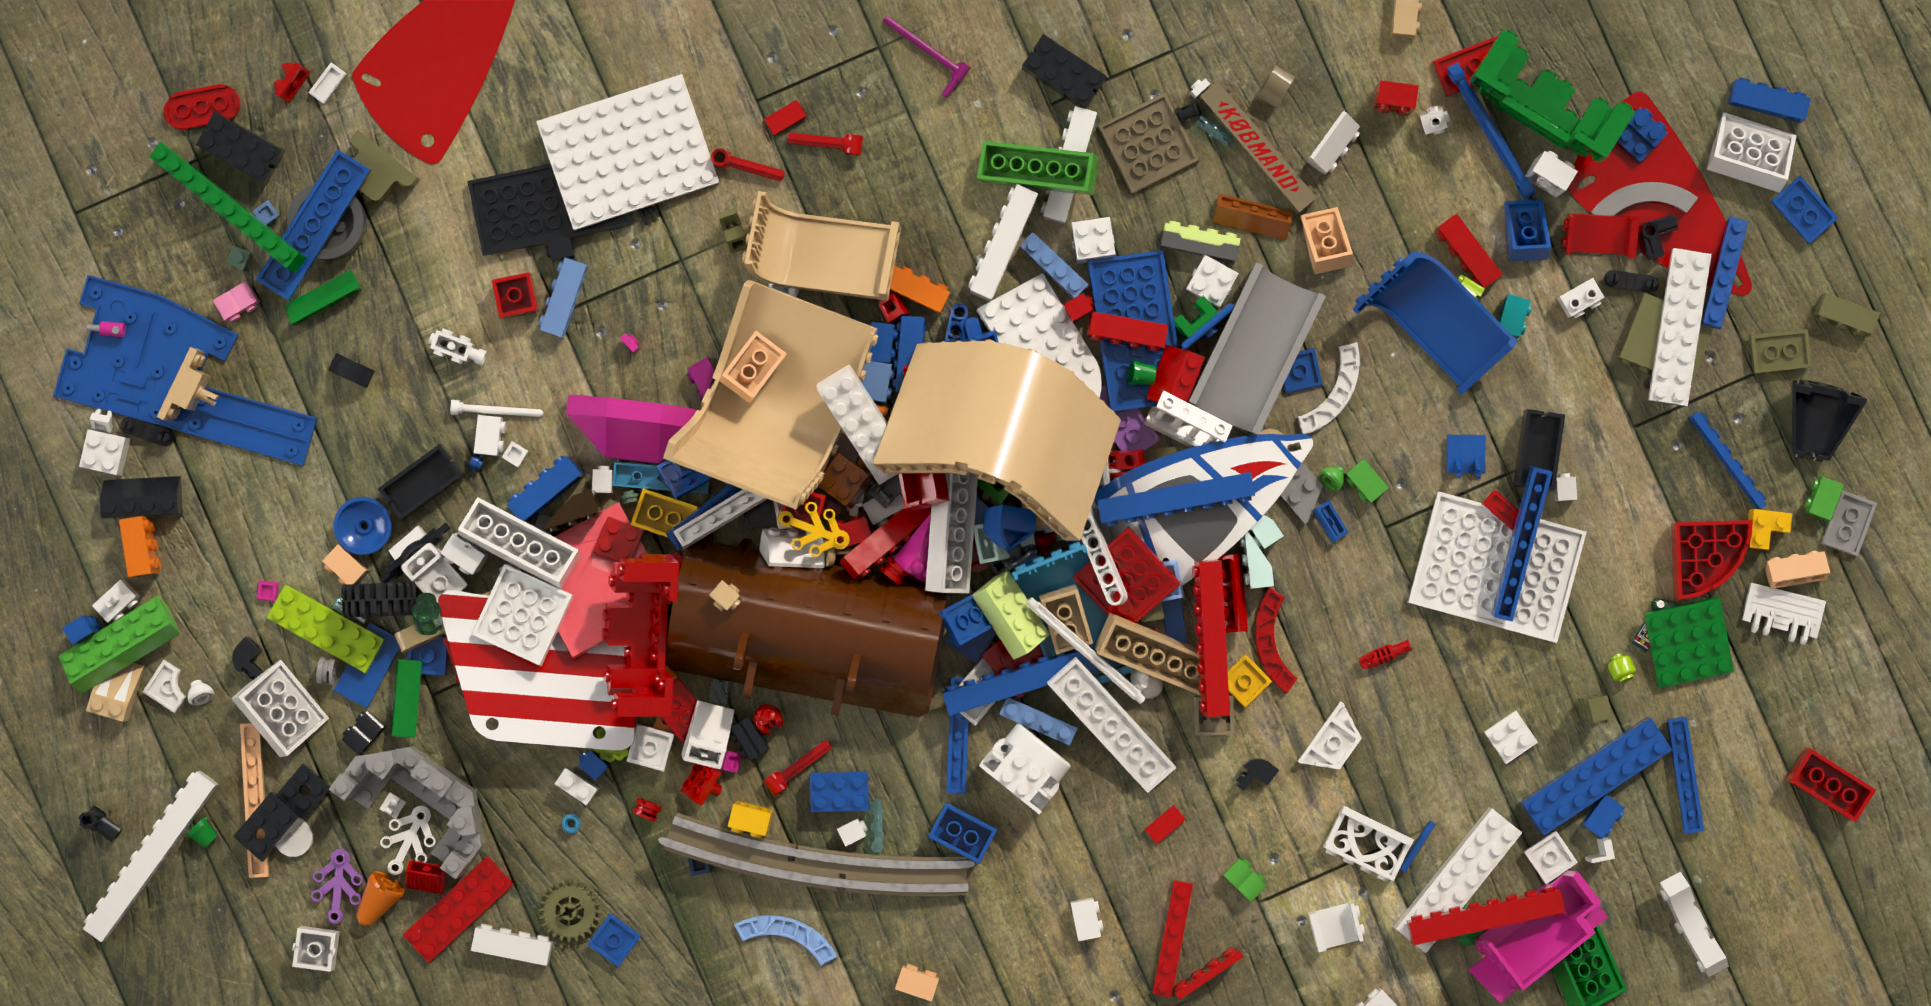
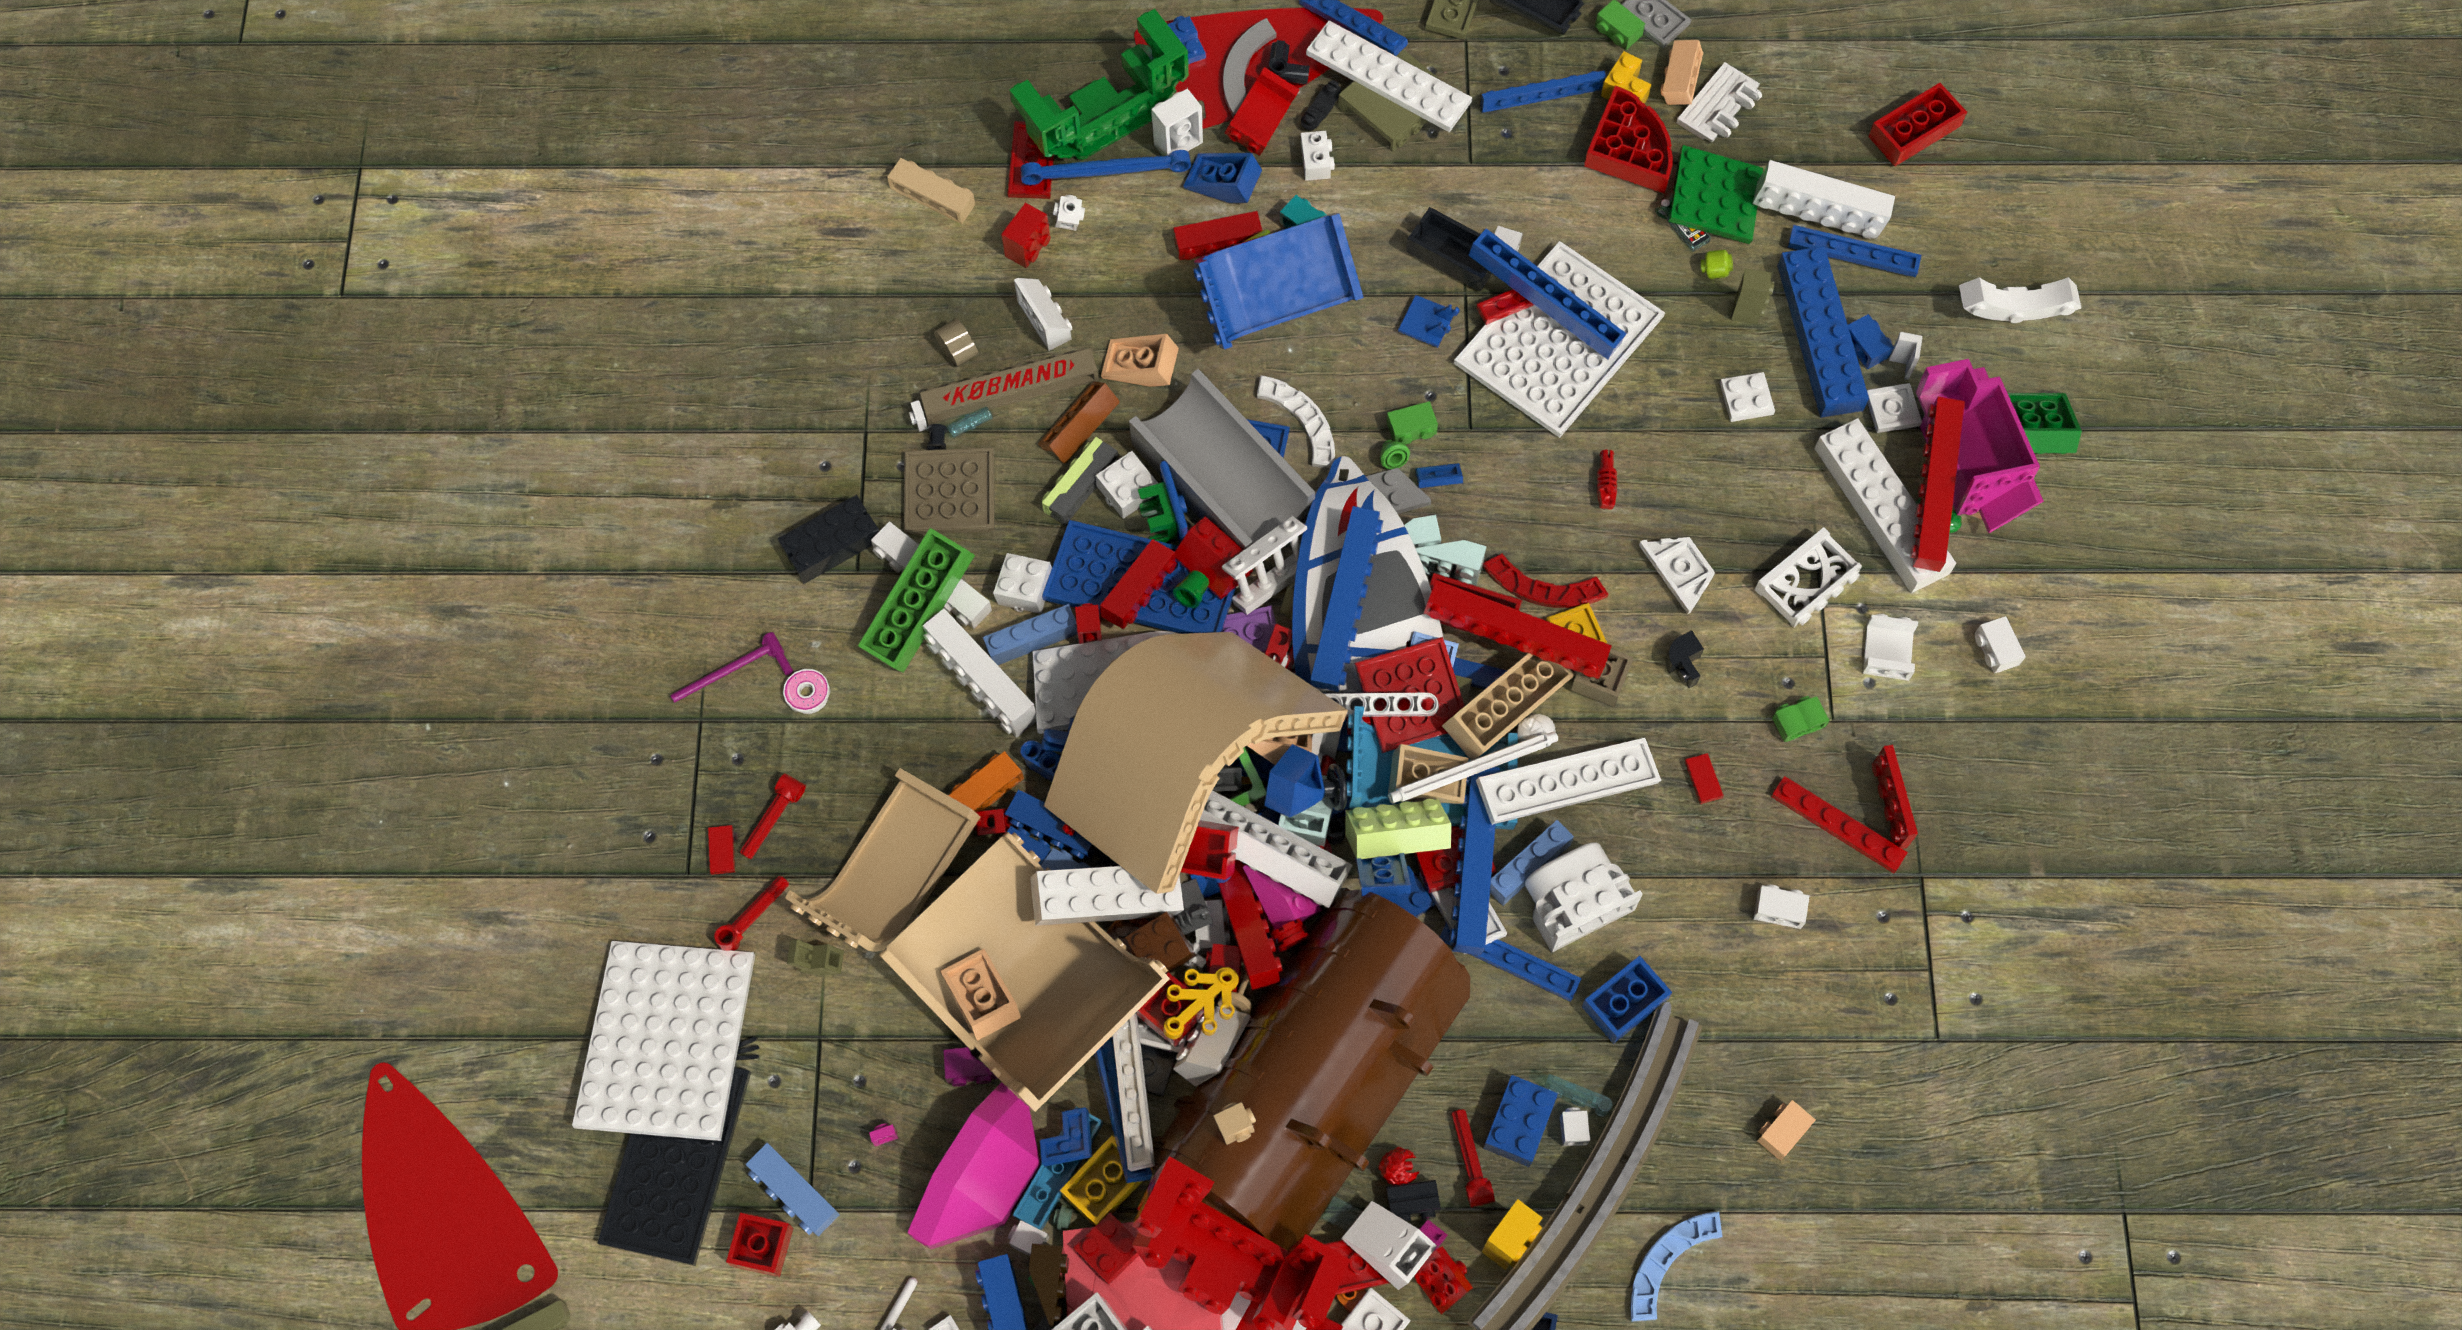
camera: 65 degrees left, 20 degrees down
black brick [545,237,576,262] -> none
blue bar [1400,820,1436,873] -> none
none -> tile [783,669,830,714]
none -> white brick [1753,160,1895,239]

